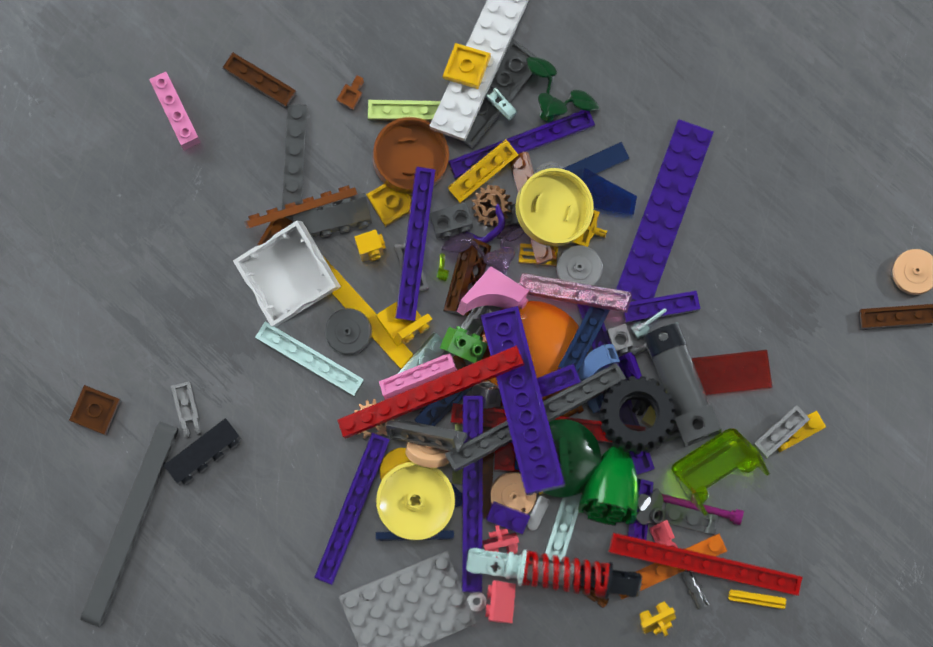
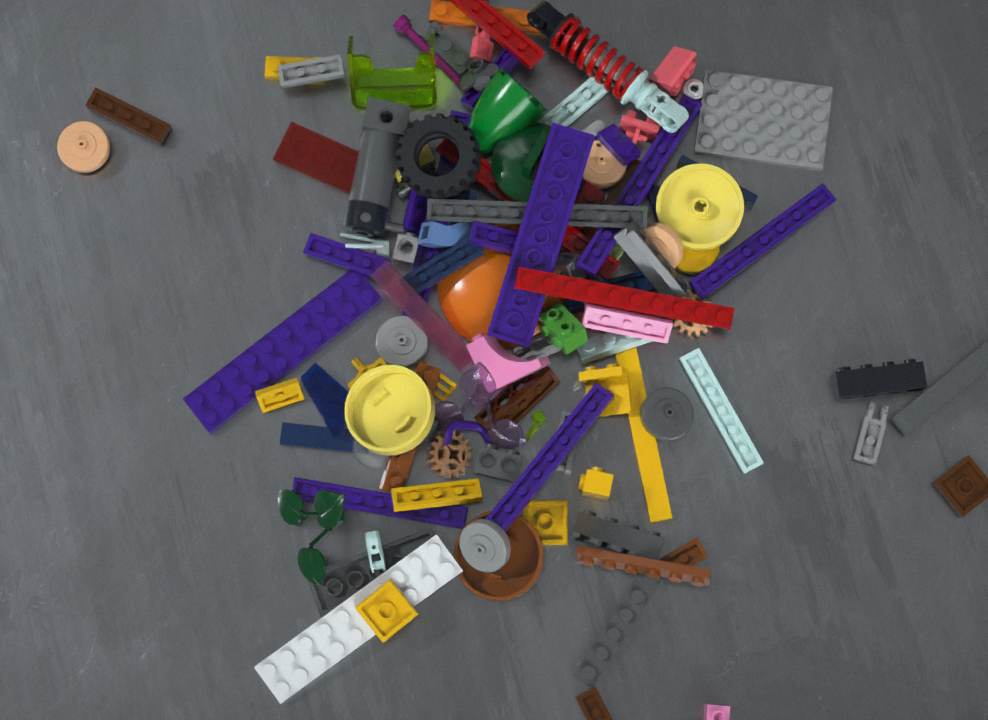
camera: 145 degrees left, 0 degrees up
white tile [233,221,341,327] -> none
dark orange plate [336,75,364,110] -> none
yellowish green plate [368,100,441,121] -> none
none -> yellow plate [255,378,304,413]
none -> light grey wheel [459,519,511,573]

